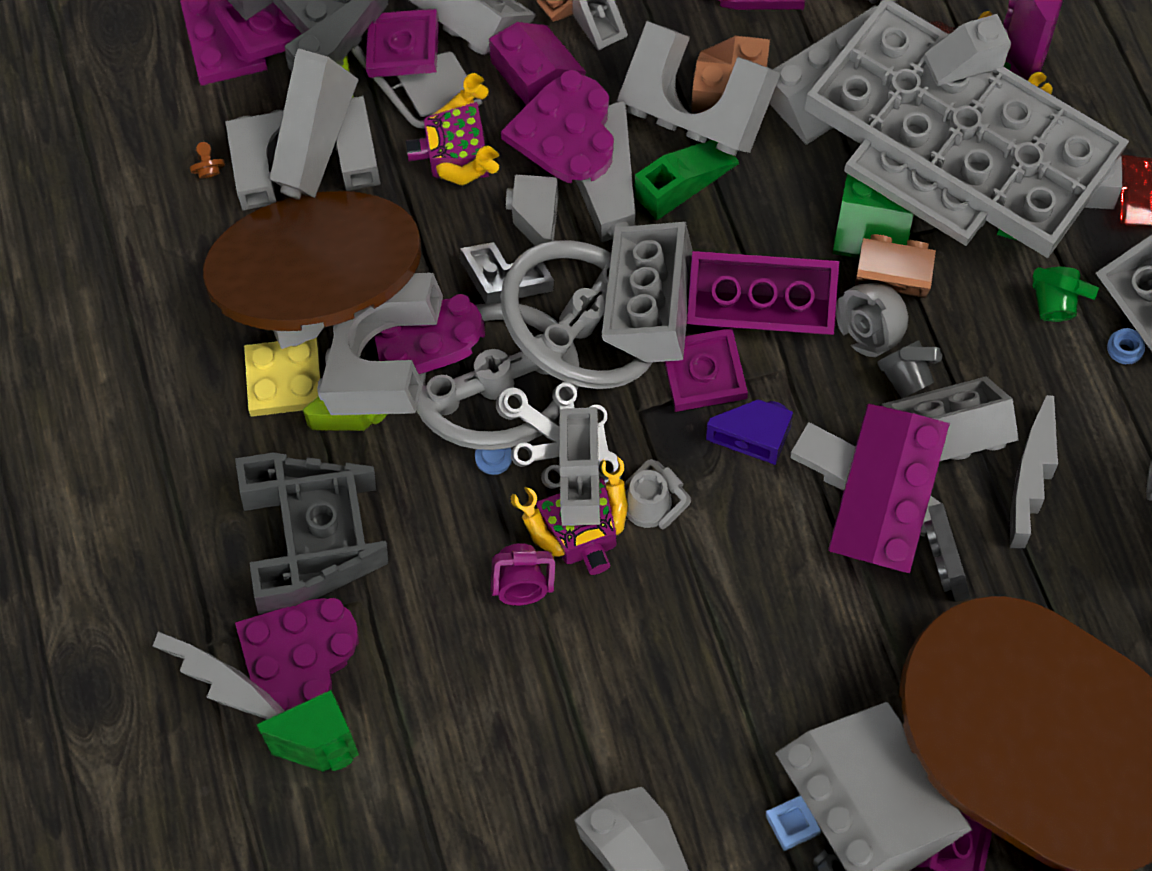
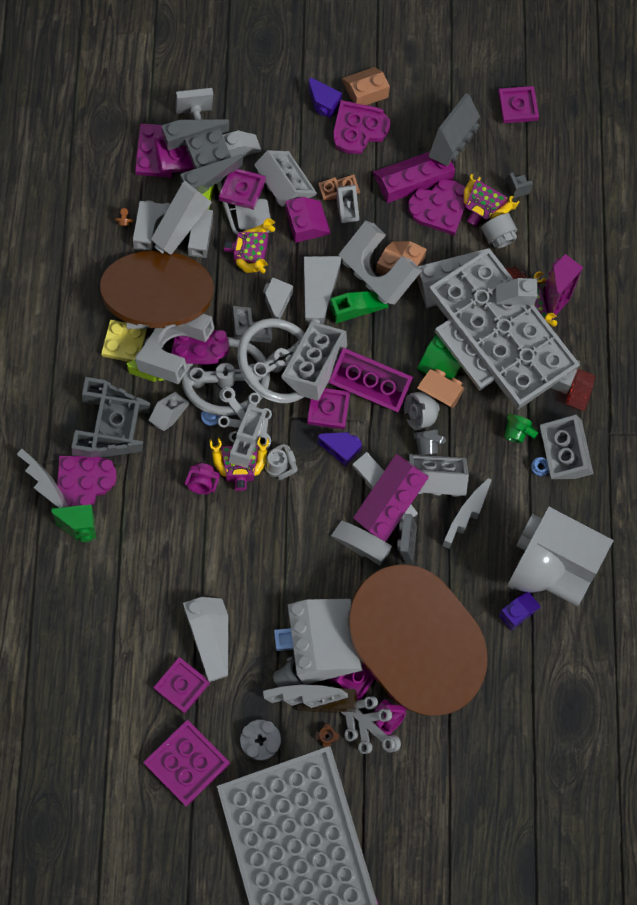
camera: 10 degrees right, 5 degrees up
magenta plate [501,70,614,183] -> none
none -> light grey slope [149,392,190,431]
none -> light grey slope [331,521,392,566]

